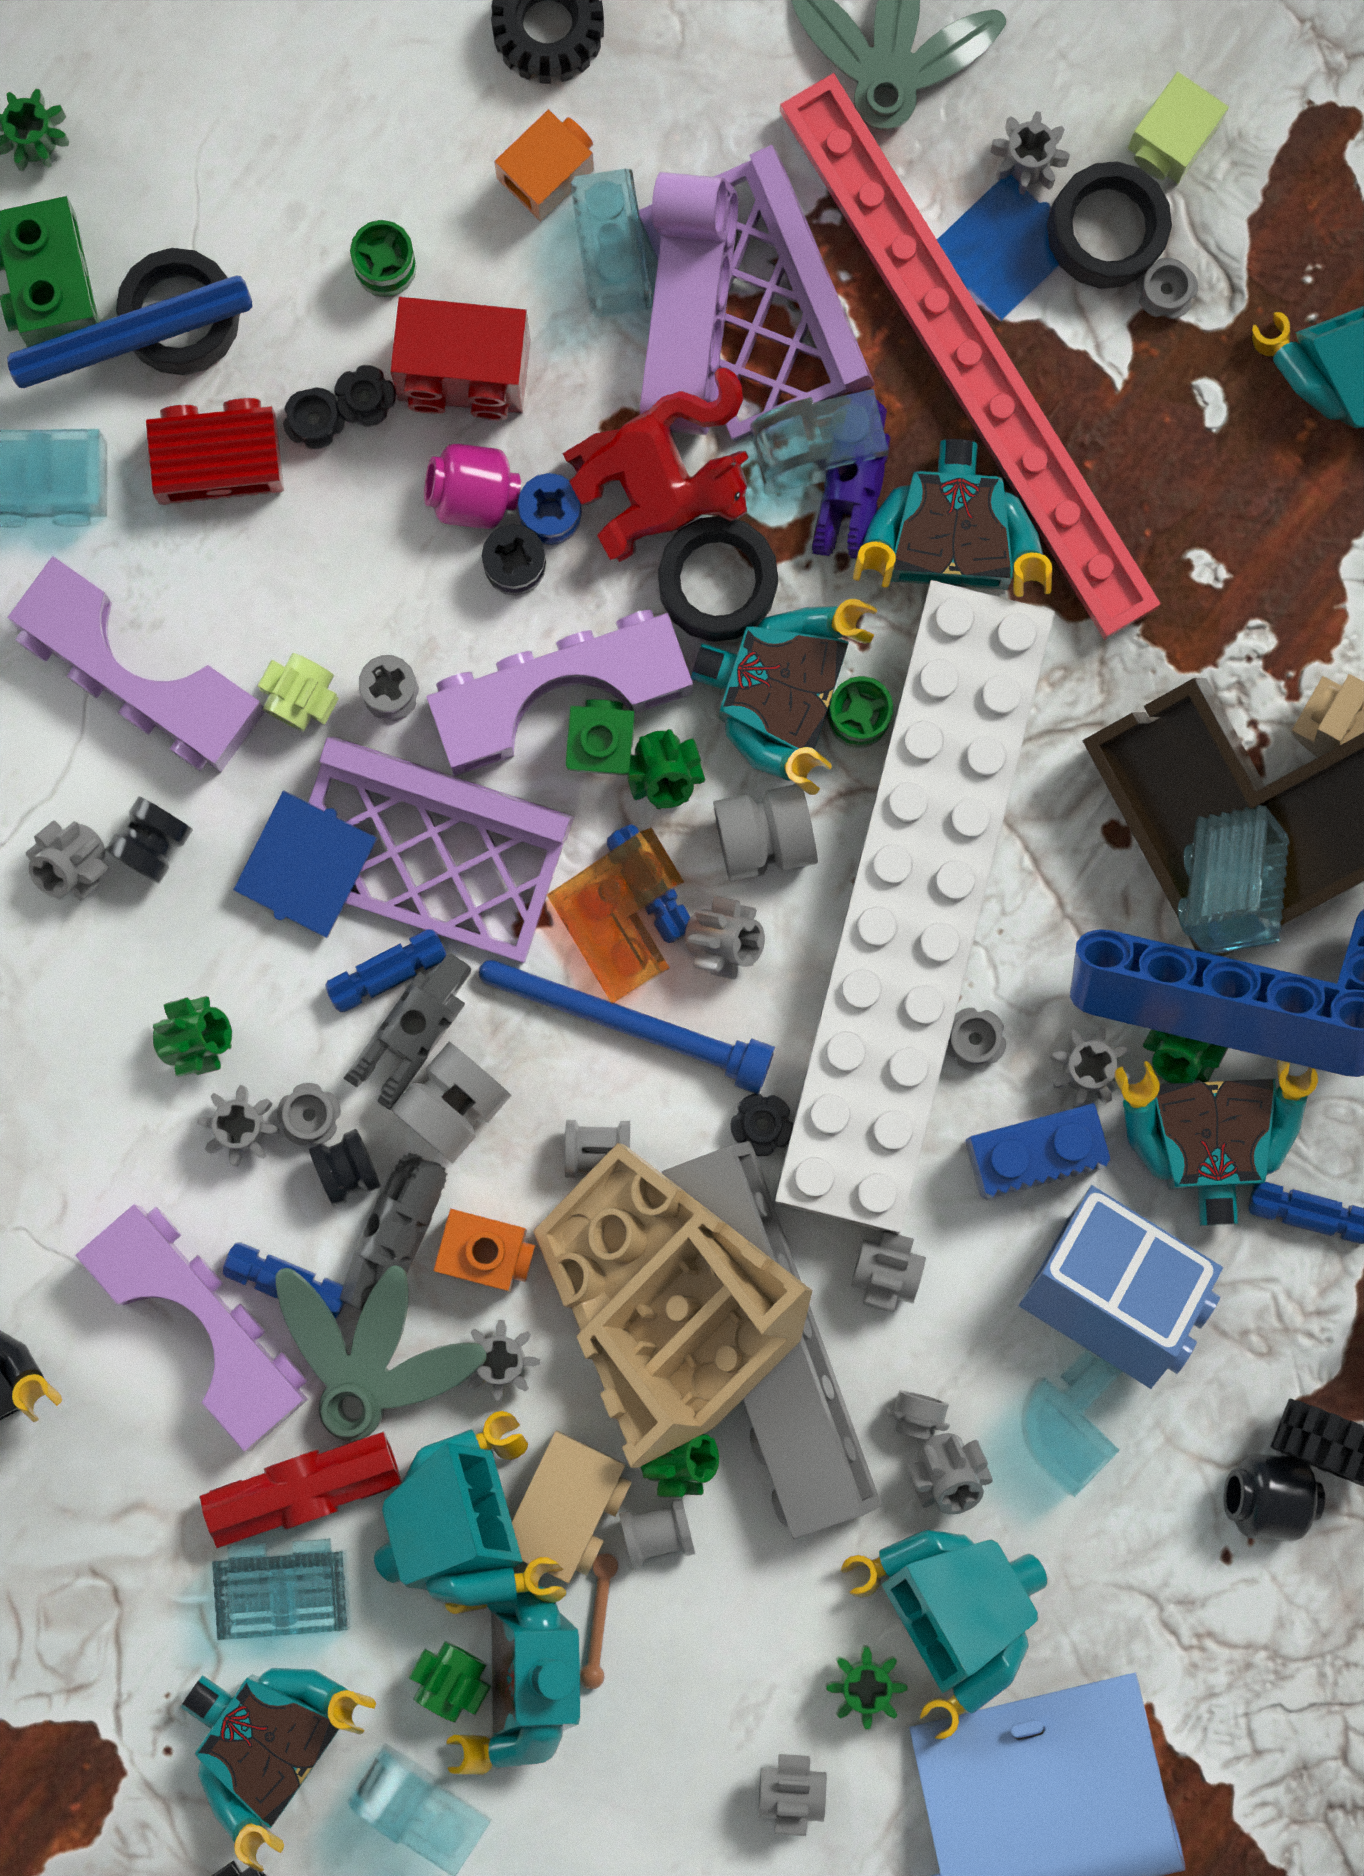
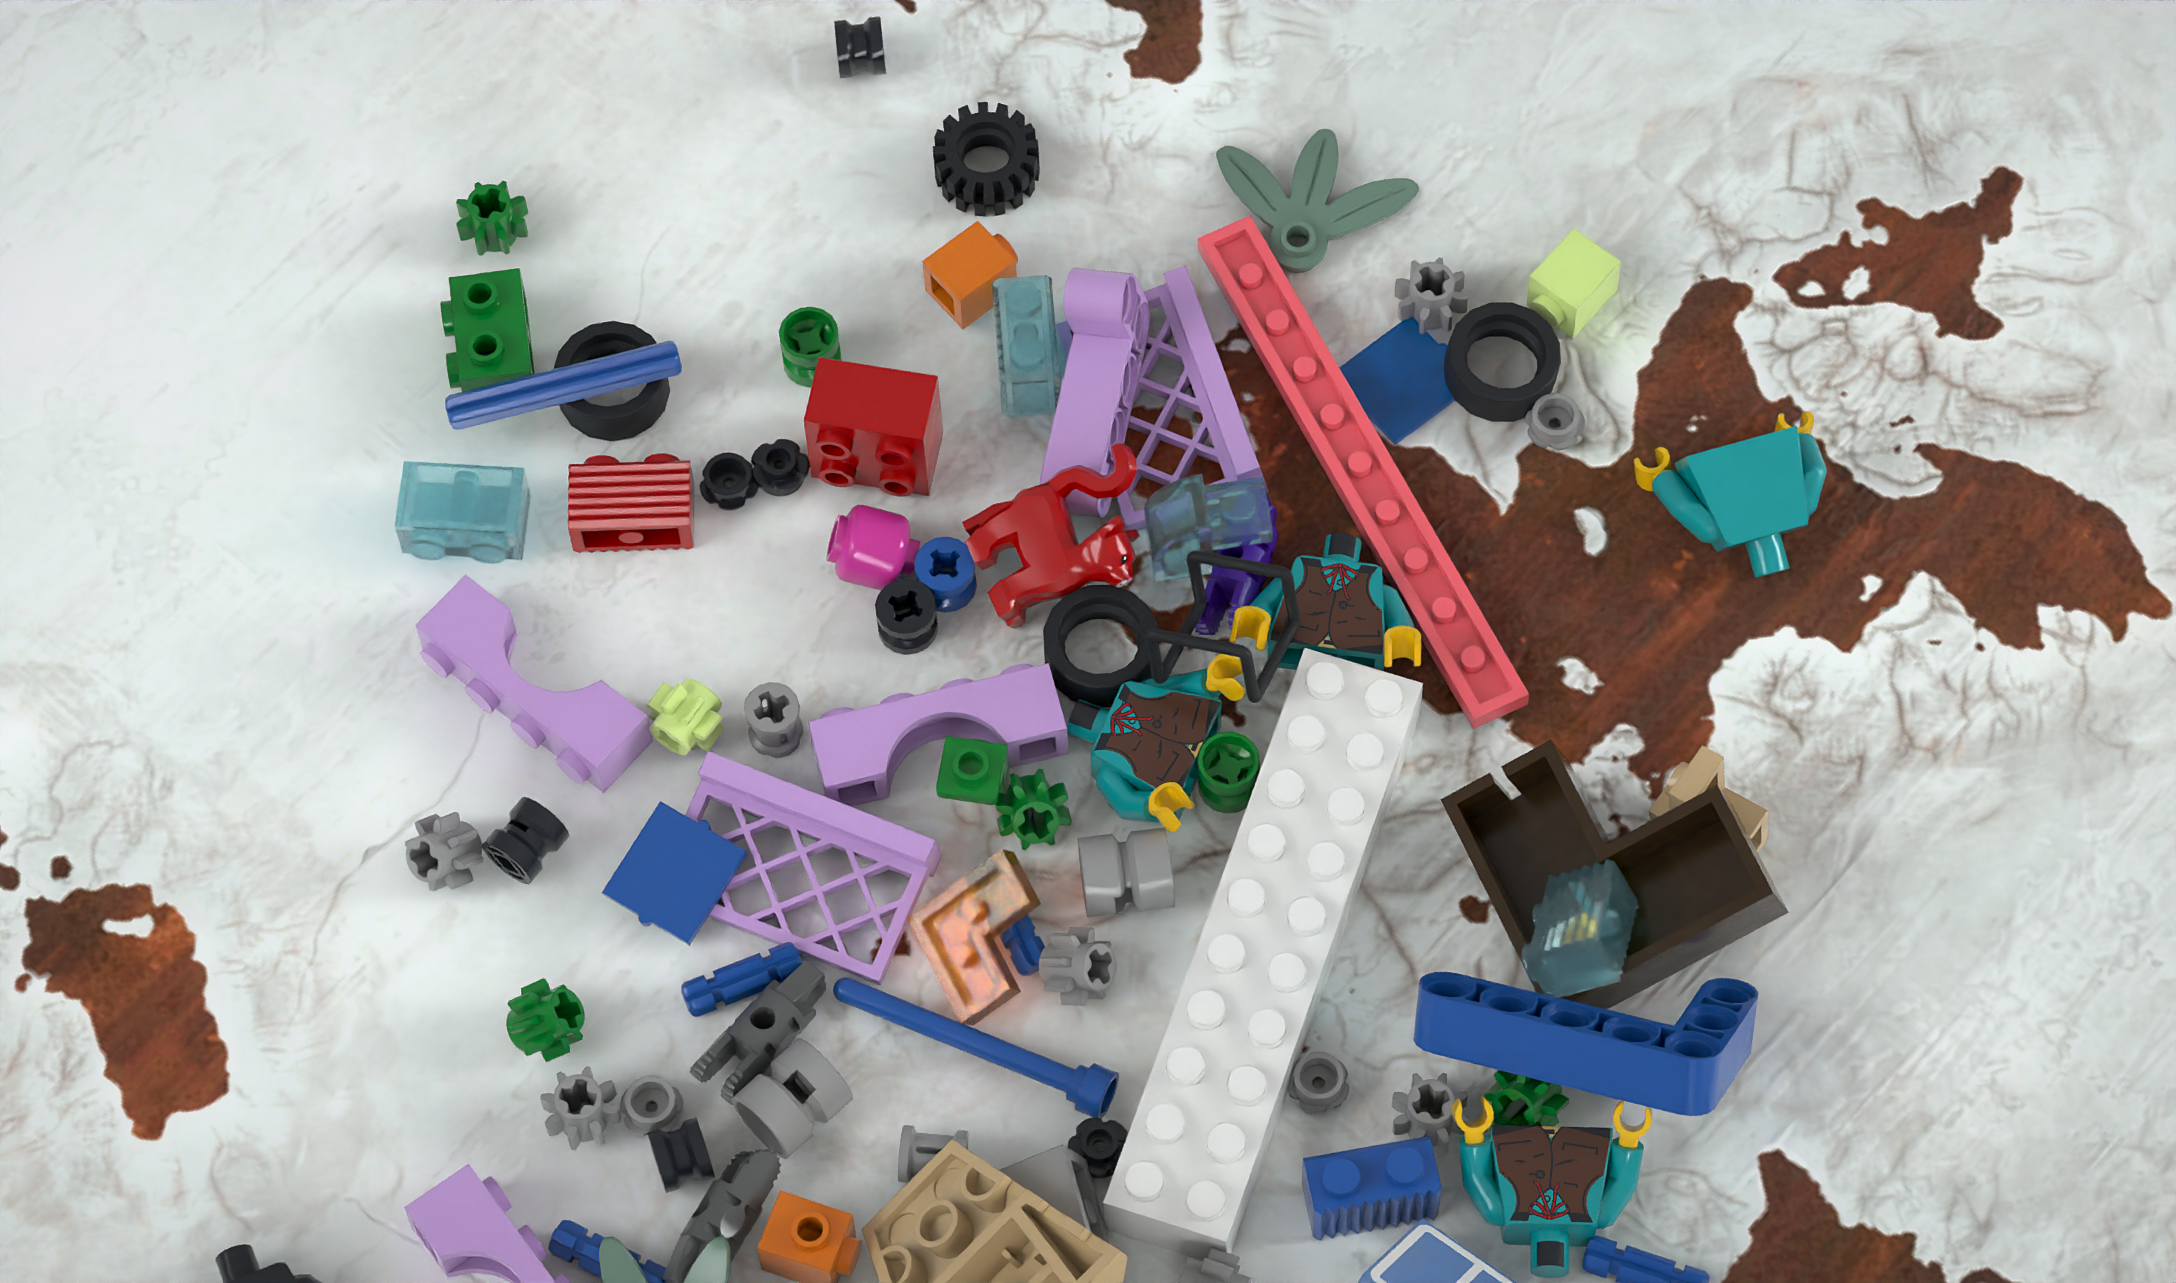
camera: 10 degrees right, 20 degrees down
none -> black piece [1145,550,1300,703]

